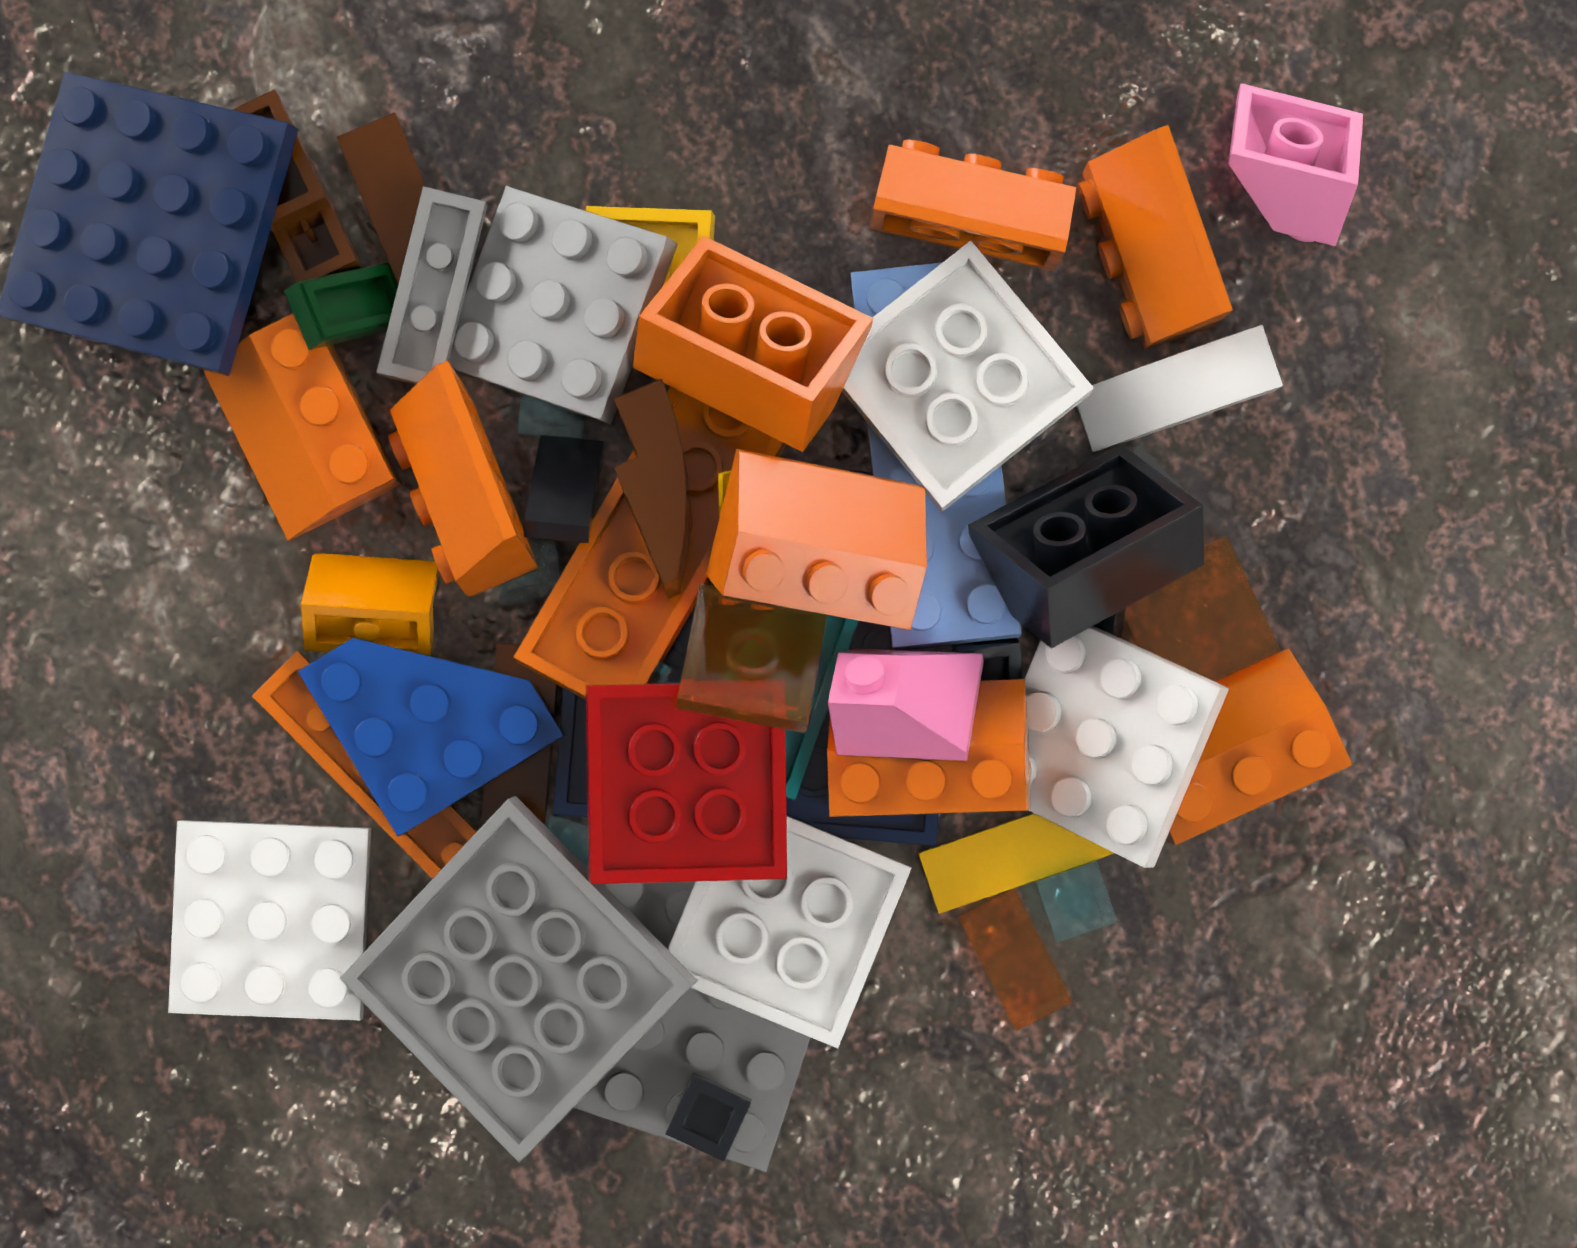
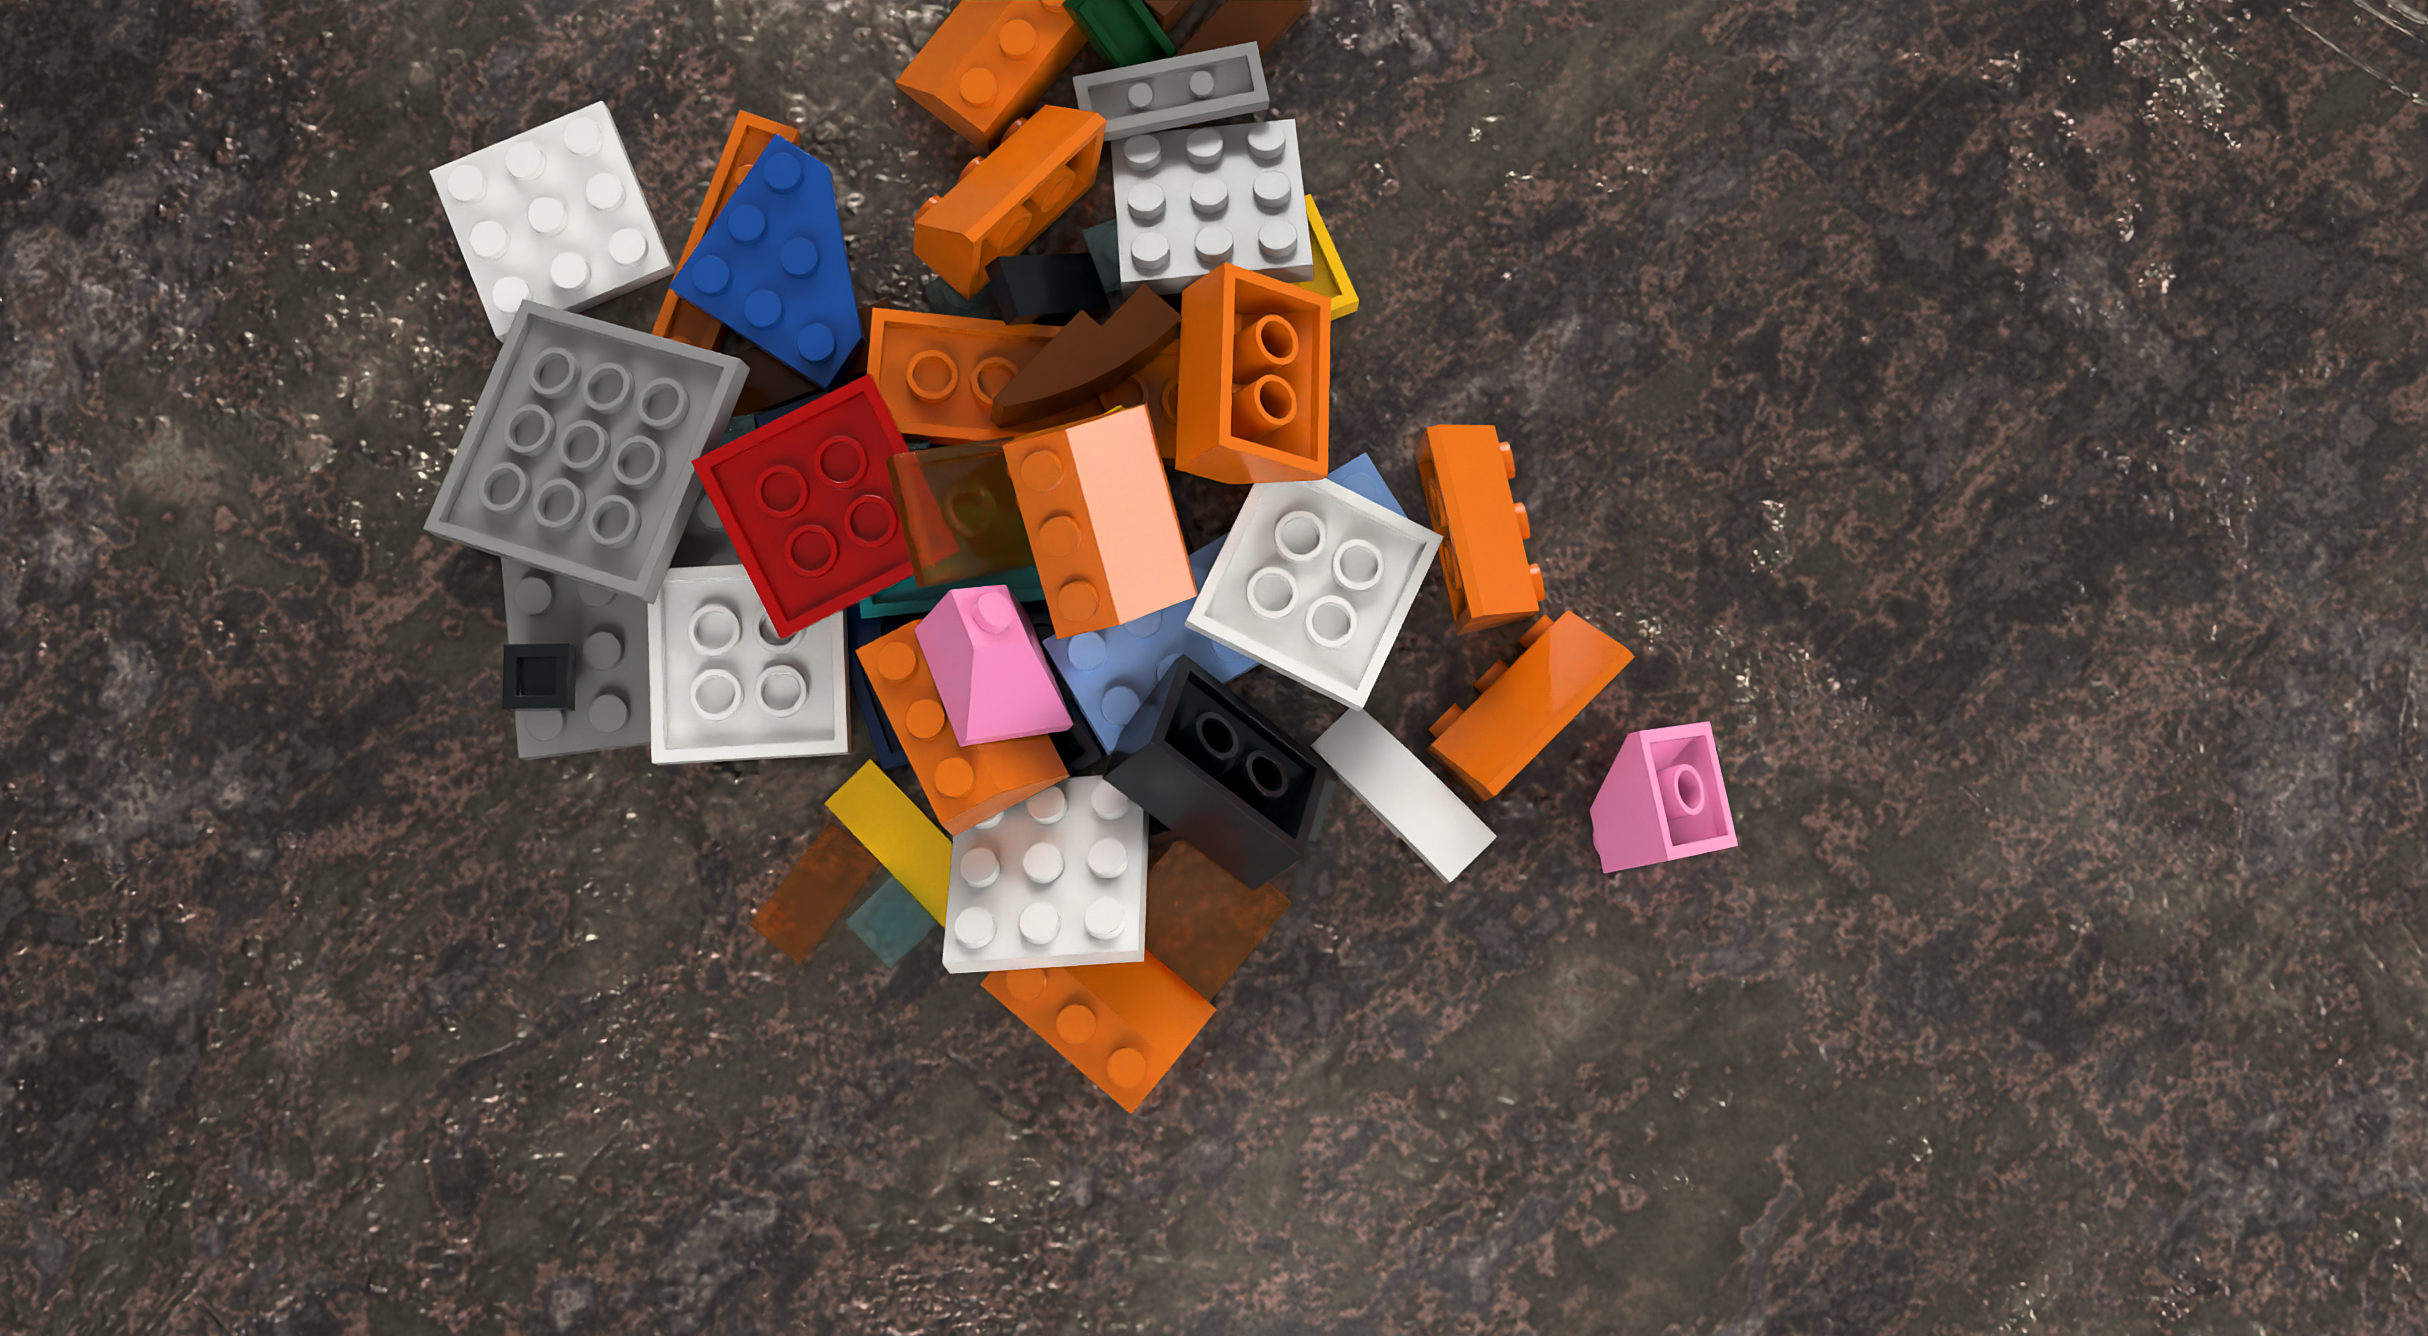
camera: 60 degrees right, 5 degrees down
light orange panel [301,553,439,657] -> none

